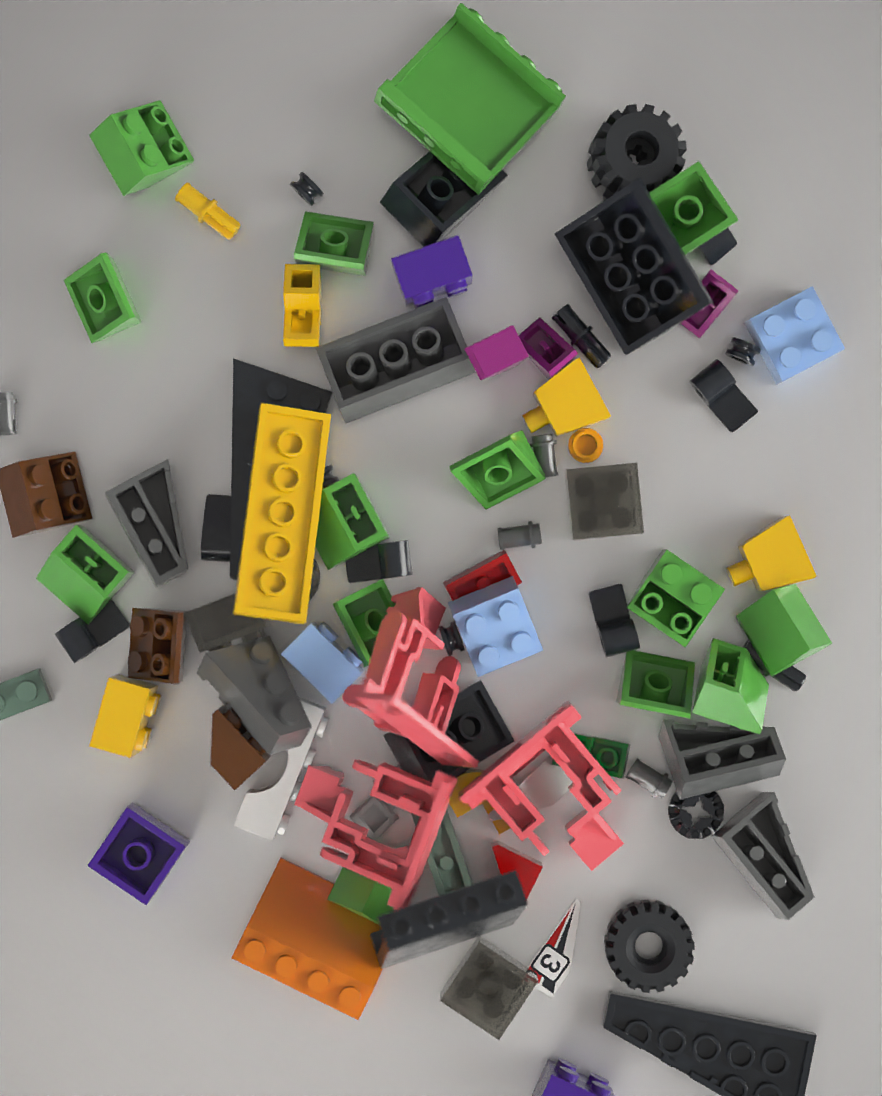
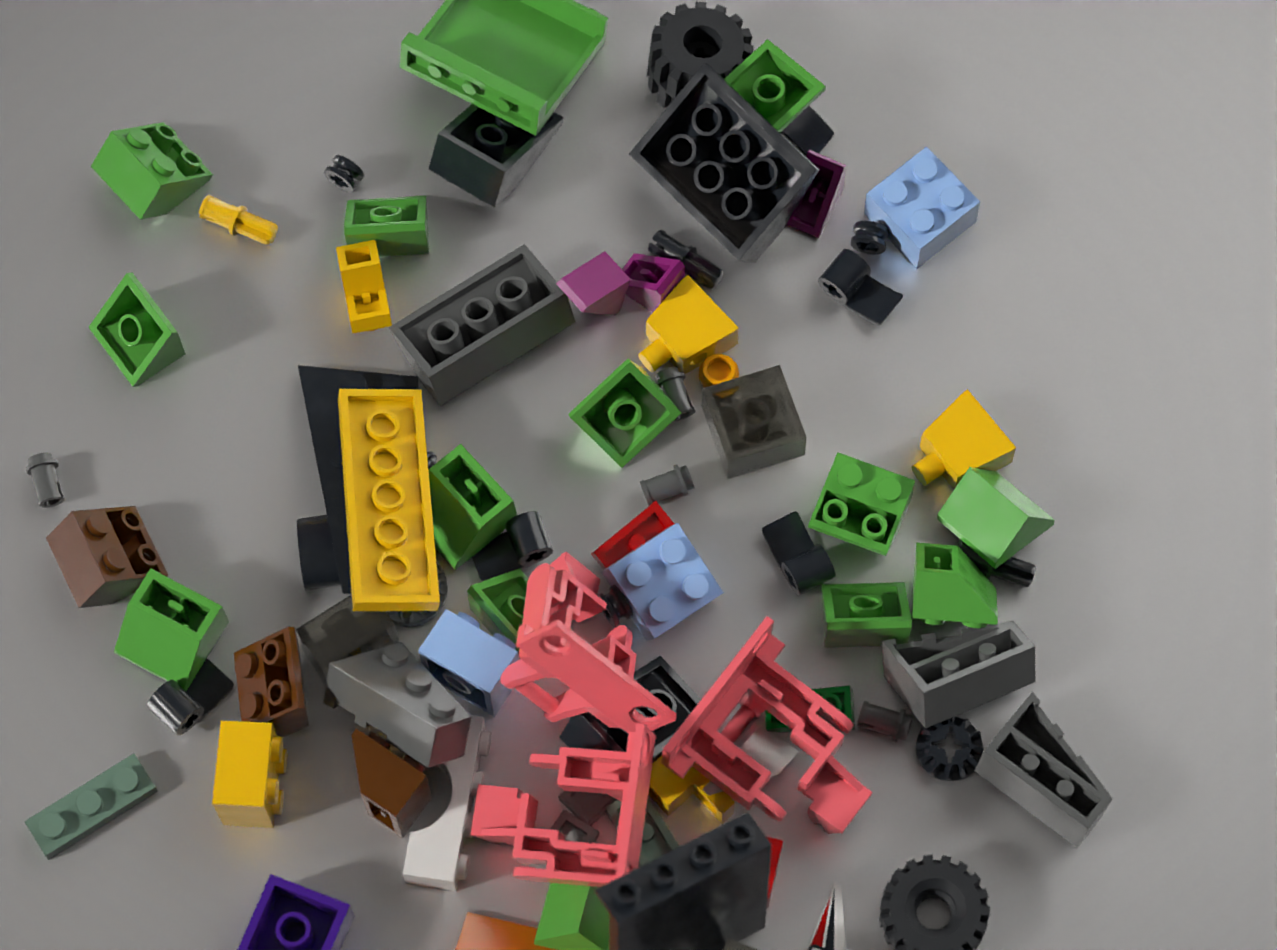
camera: 10 degrees left, 20 degrees down
dark grey wedge [106,459,188,588] -> none
dark purple brick [391,235,473,309] -> none

